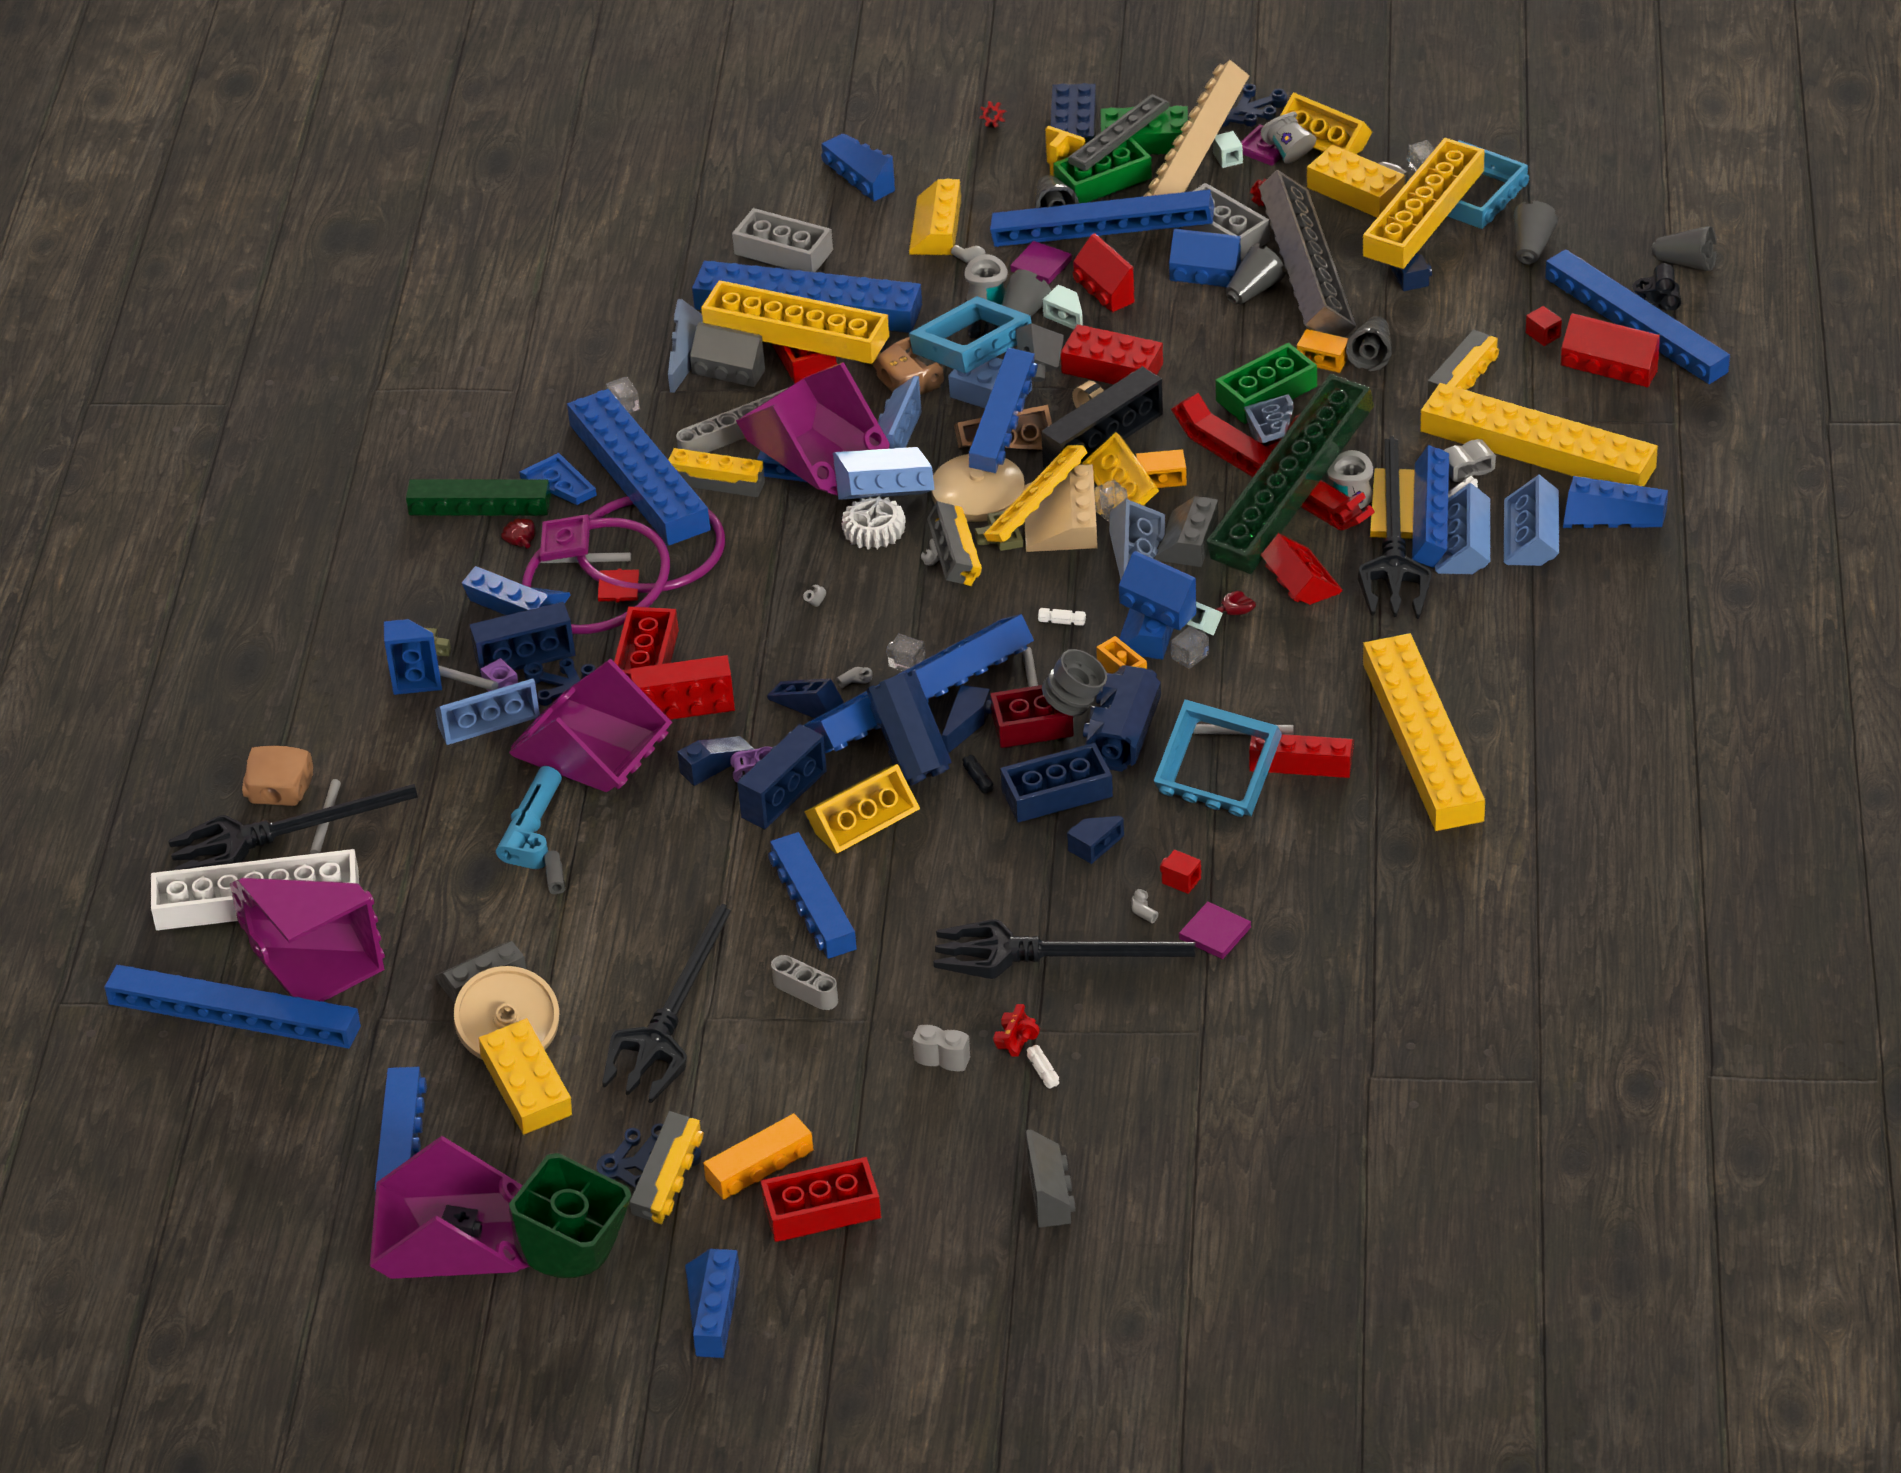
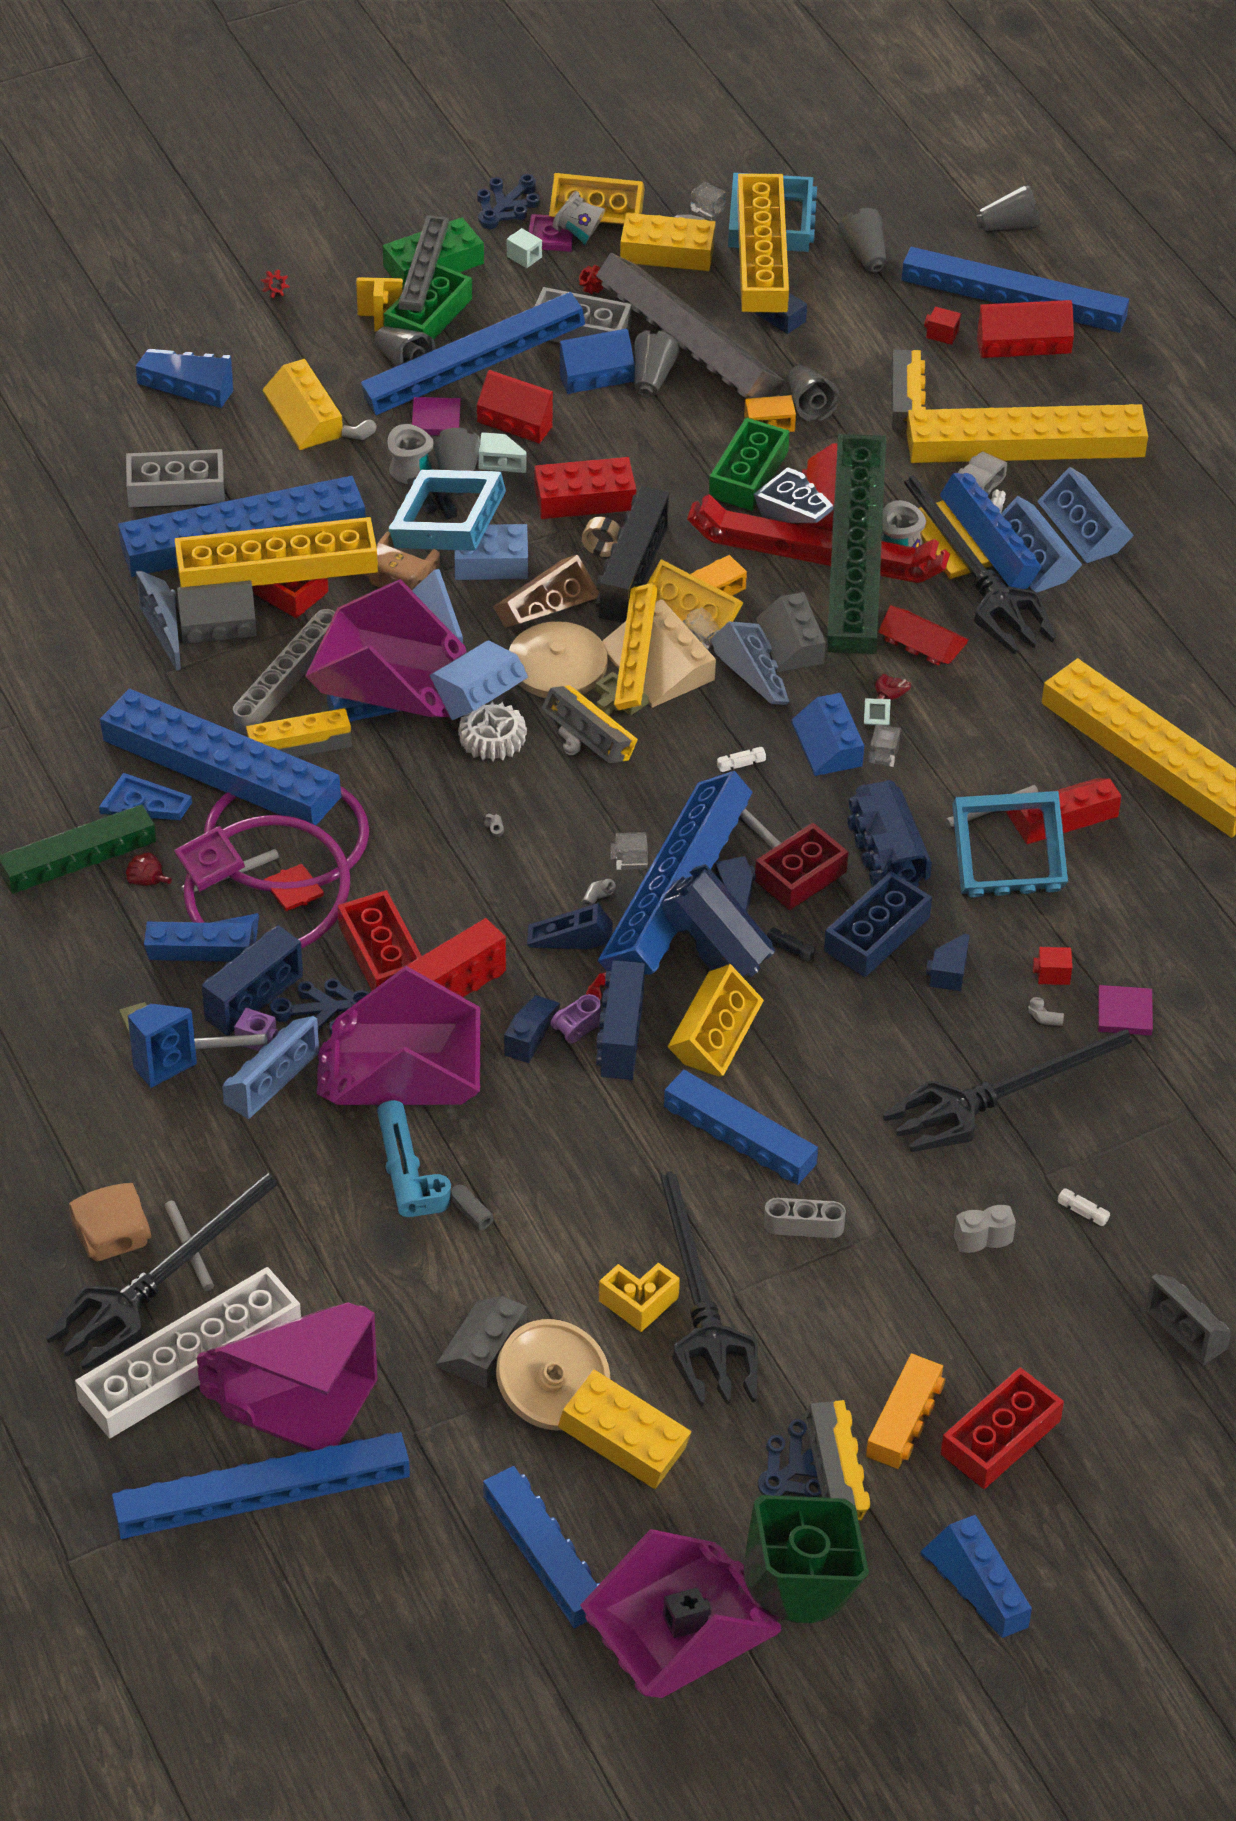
camera: 35 degrees left, 5 degrees up
clear brick [606,376,640,413] -> none
blue brick [969,348,1038,473] -> none
red hips [993,1004,1040,1057] -> none
dark grey torso [1016,323,1064,382] -> none
dark grey wheel [1041,649,1107,716] -> none
dark blue brick [1051,83,1096,144] -> none
light orange brick [1096,636,1147,674] -> none
blue slope [1119,551,1196,631] -> none
tan brick [1143,60,1249,197] -> none
blue wedge [1563,476,1668,528] -> none
black piece [1632,264,1681,311] -> none
none -> yellow brick [599,1263,680,1332]

